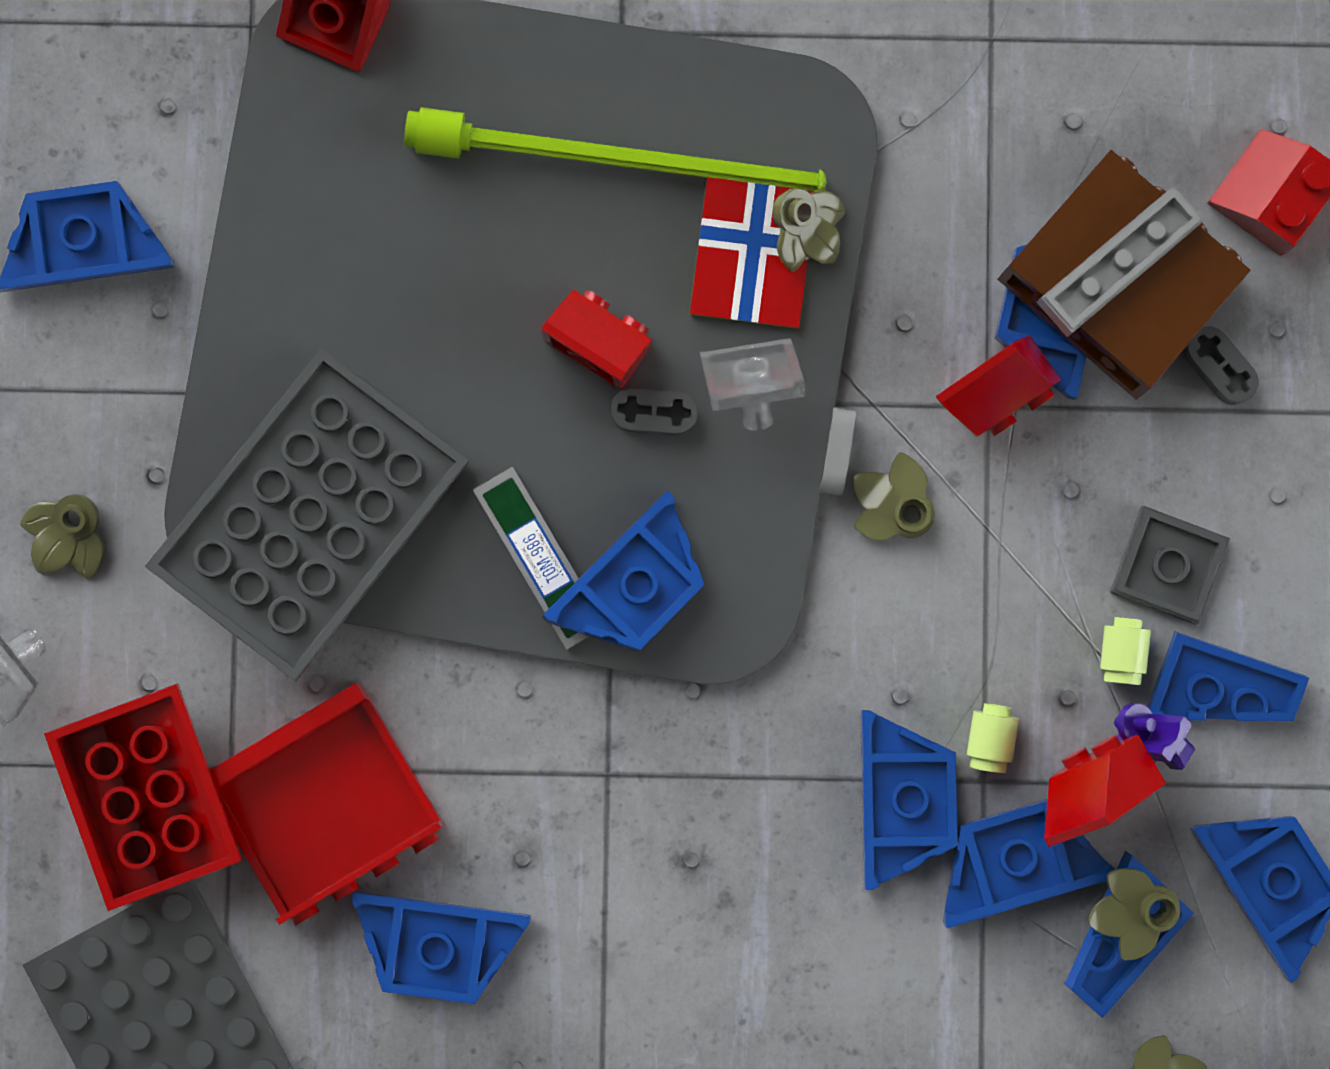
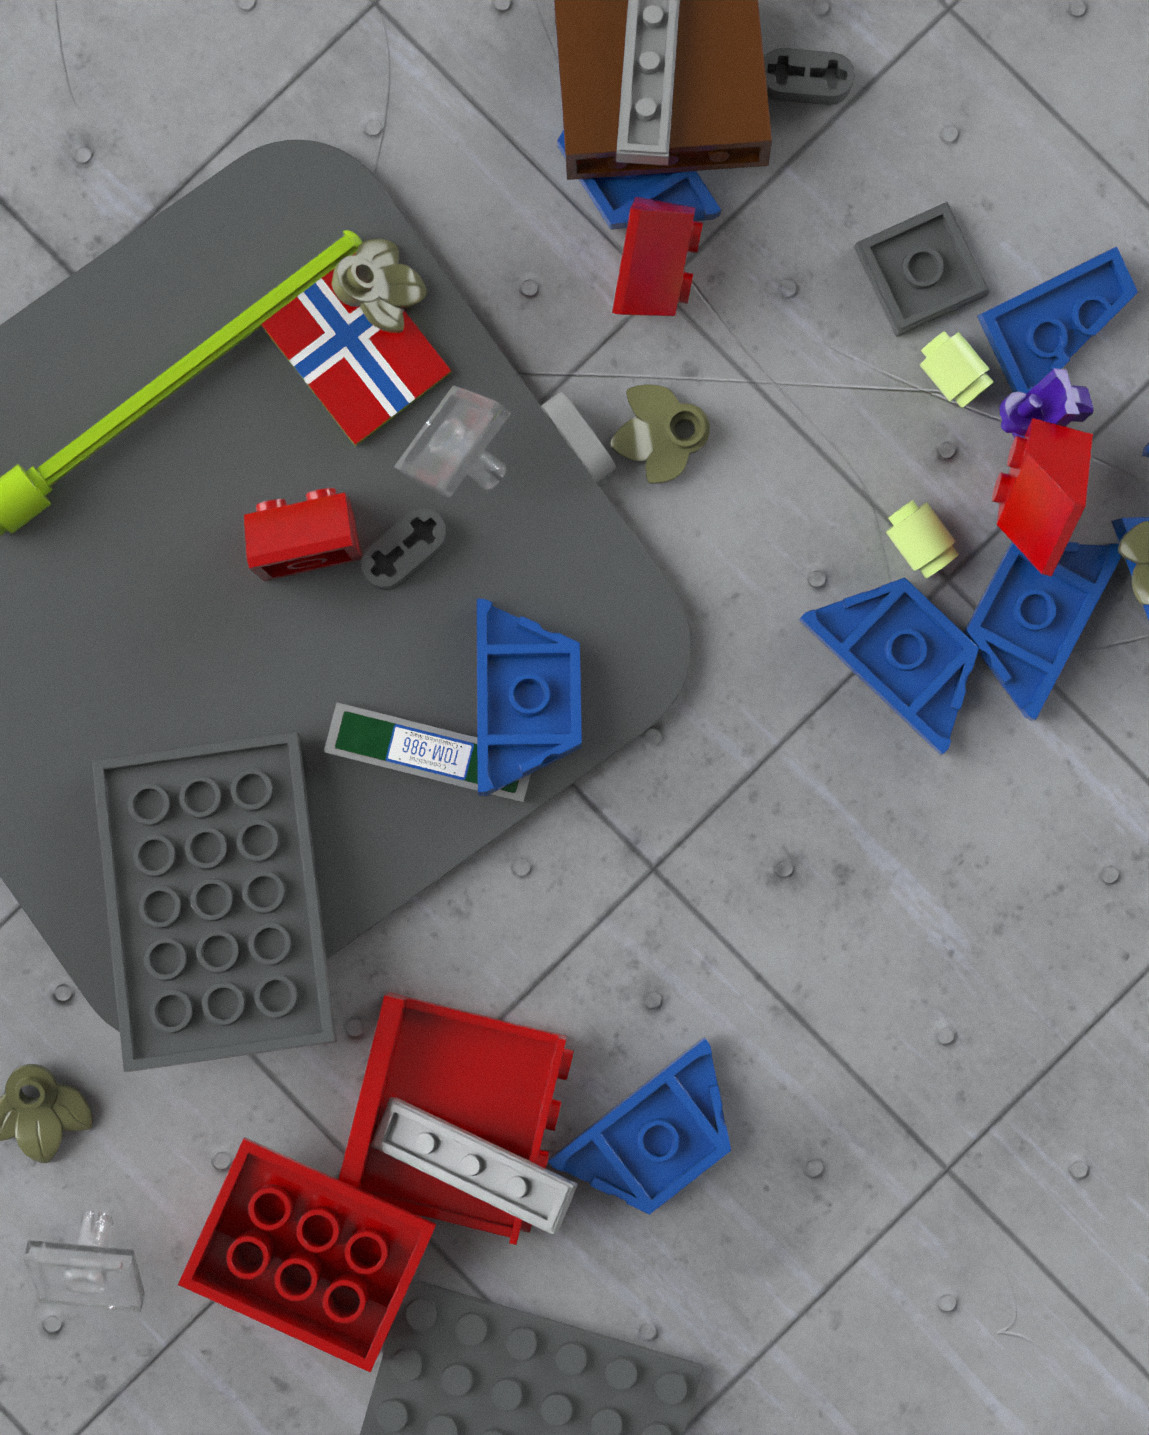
camera: 40 degrees left, 0 degrees up
none -> light grey tile [370,1098,578,1235]

